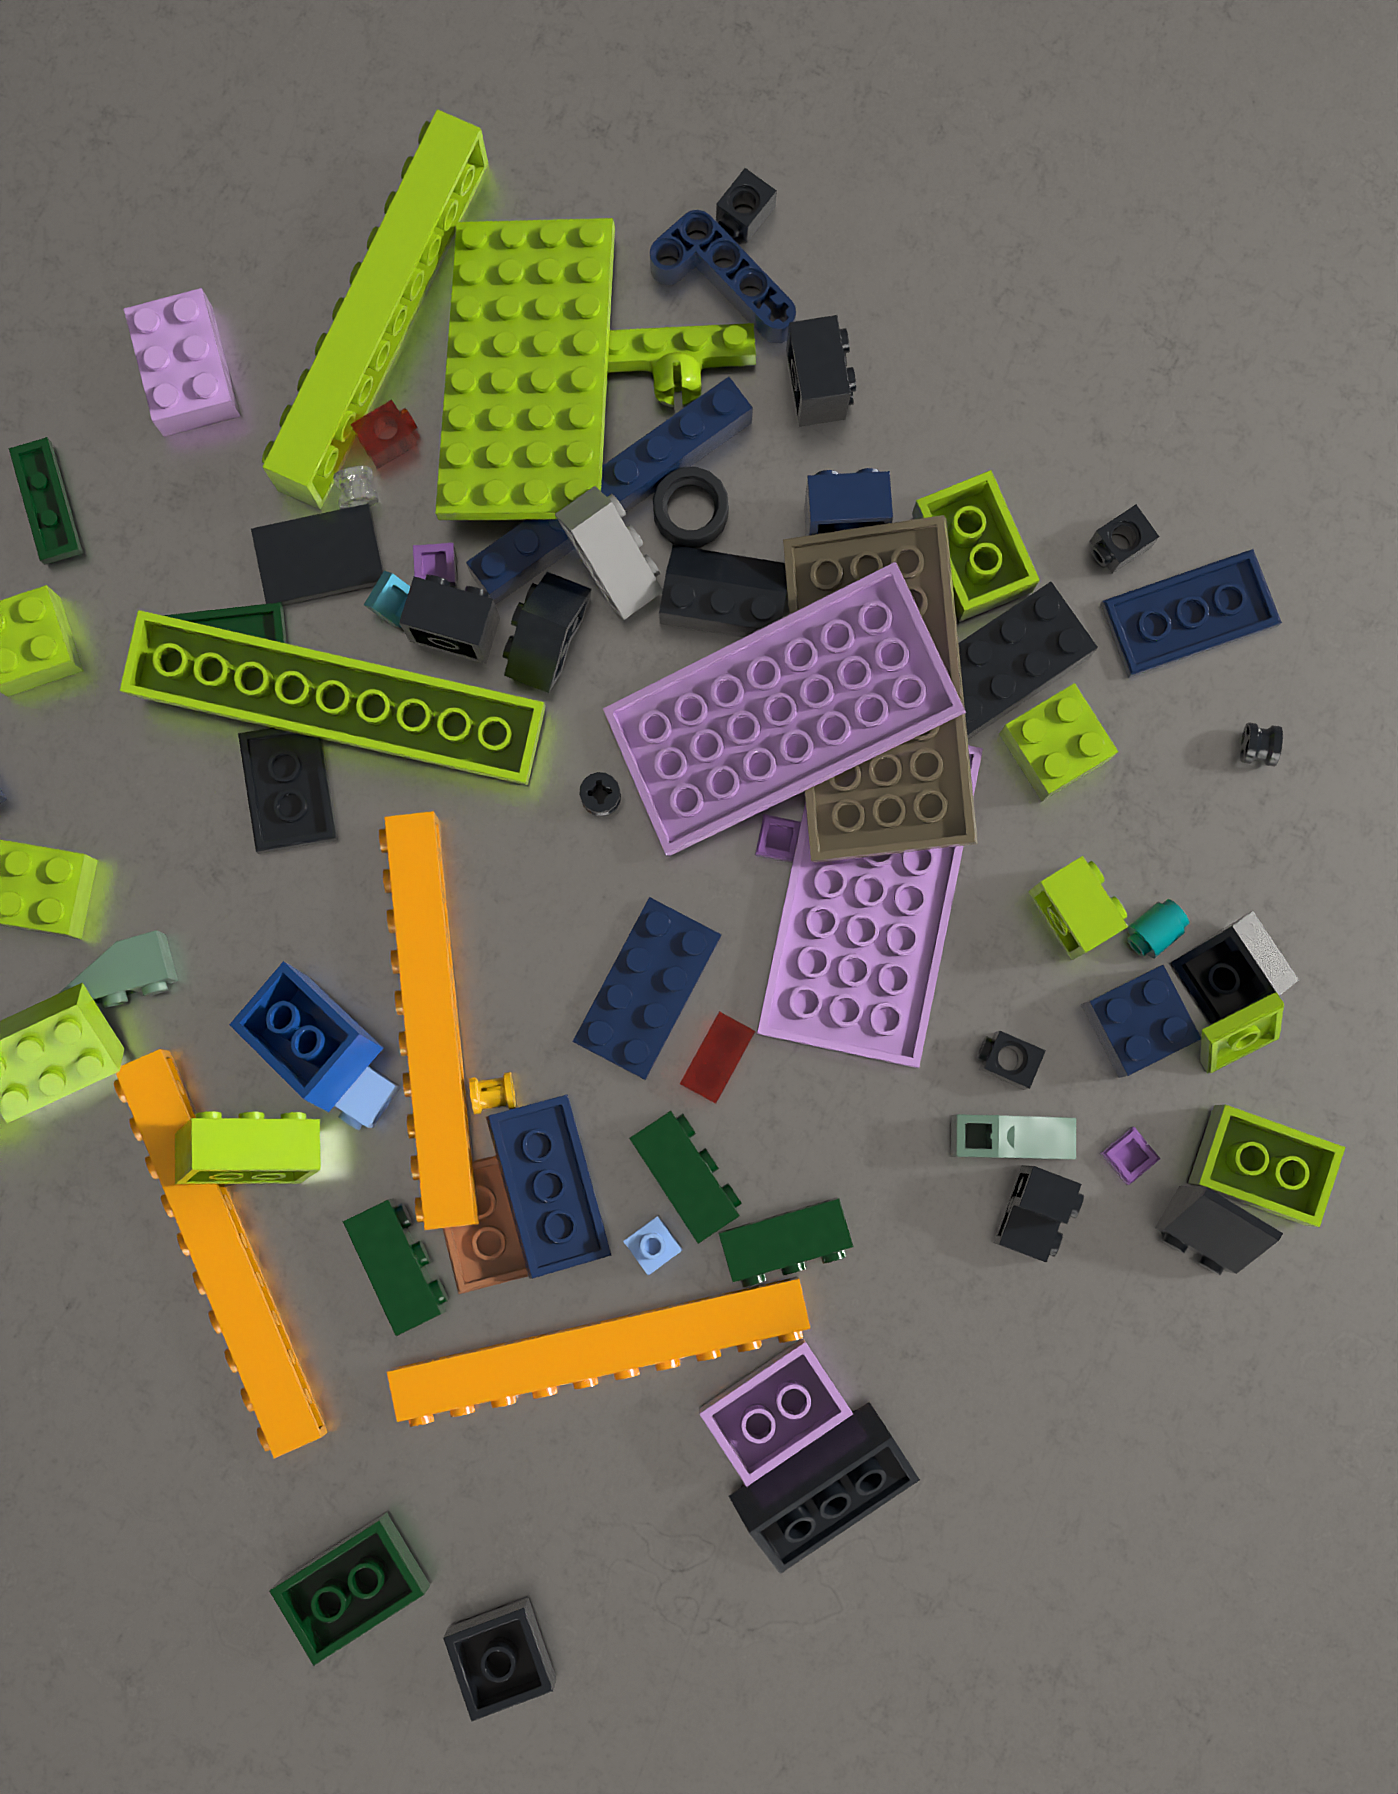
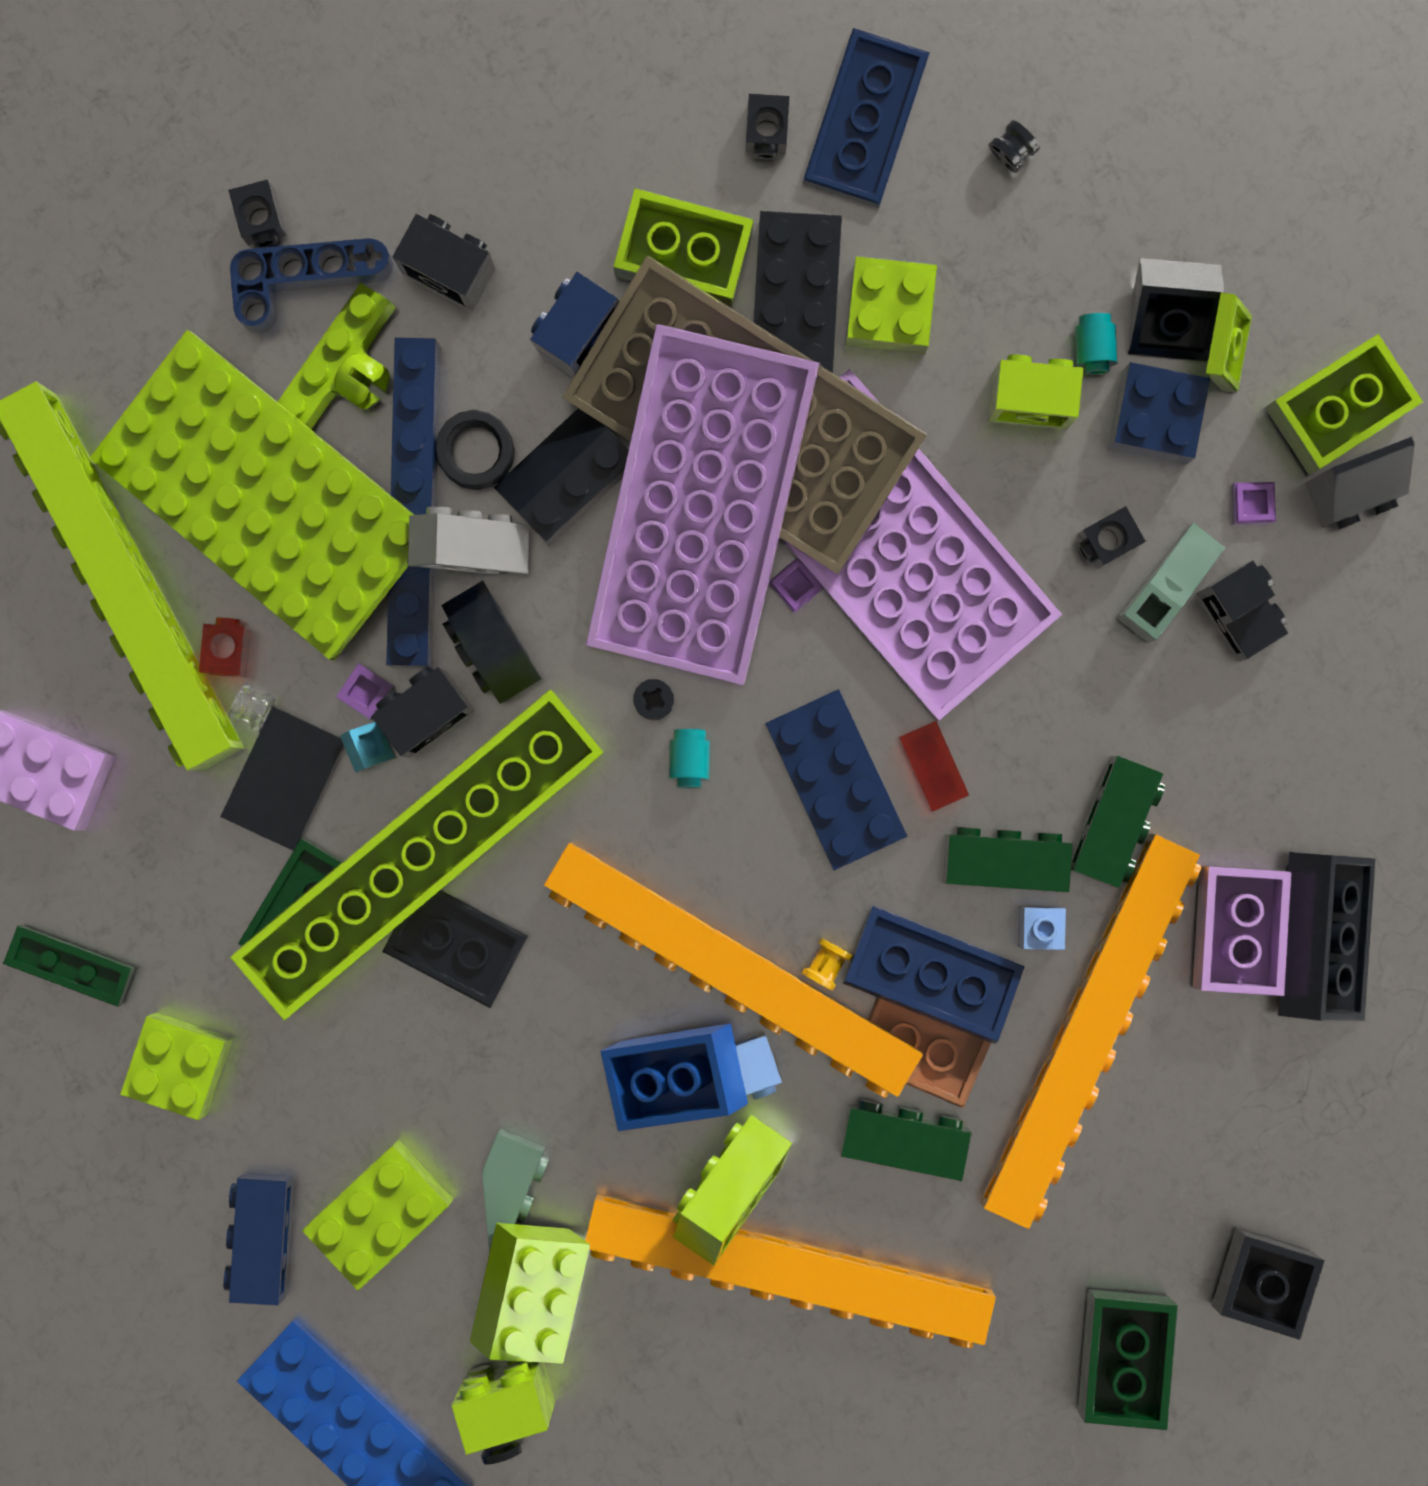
camera: 55 degrees left, 5 degrees up
none -> teal brick [669,729,710,788]

